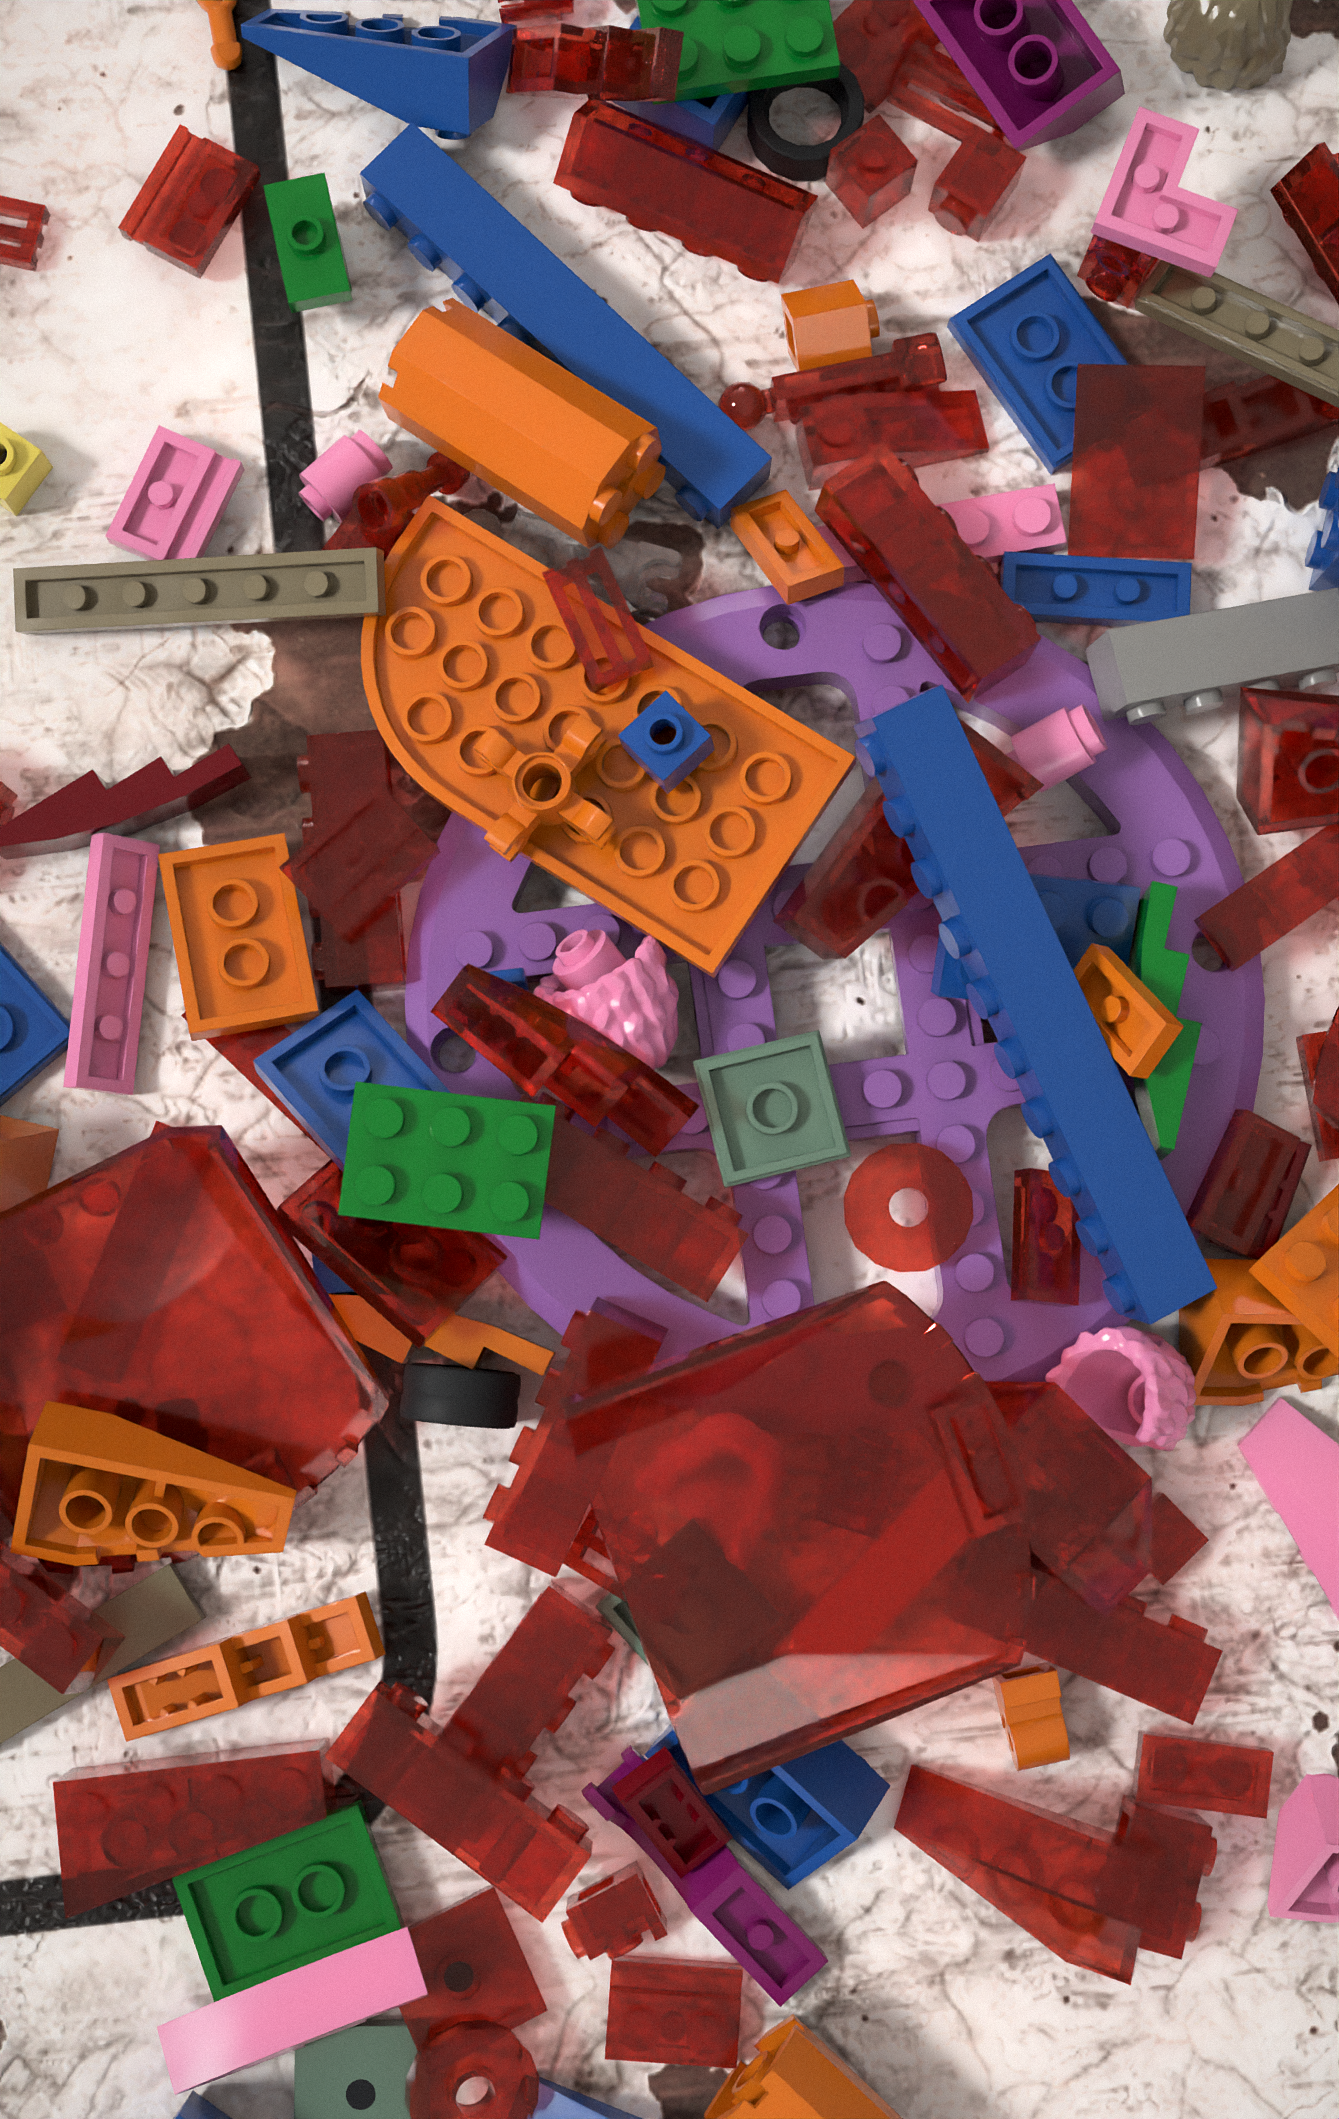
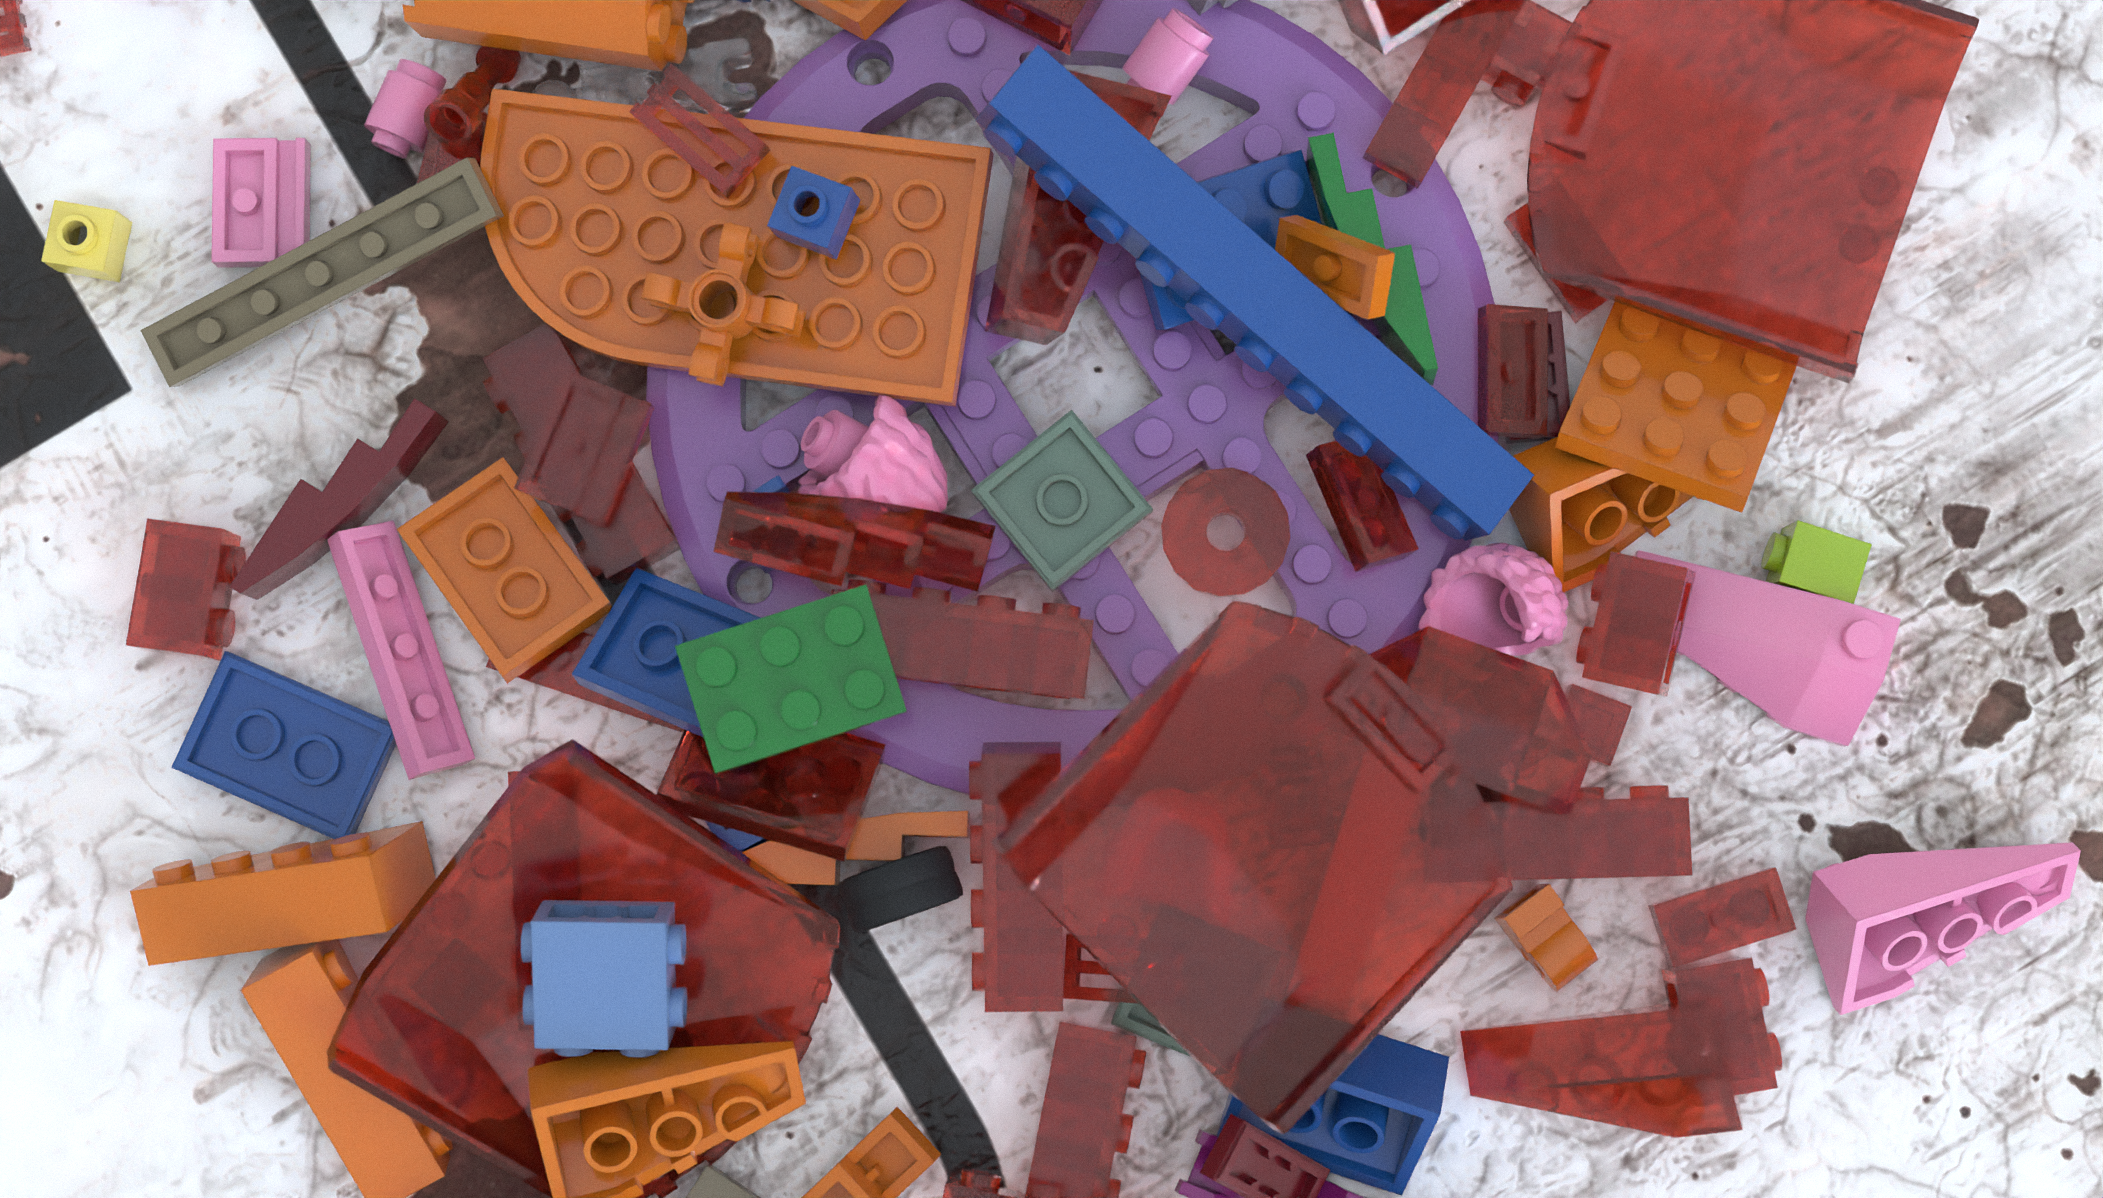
camera: 20 degrees left, 0 degrees up
none -> medium blue brick [521,900,687,1057]
none -> clear red brick [1576,552,1696,697]

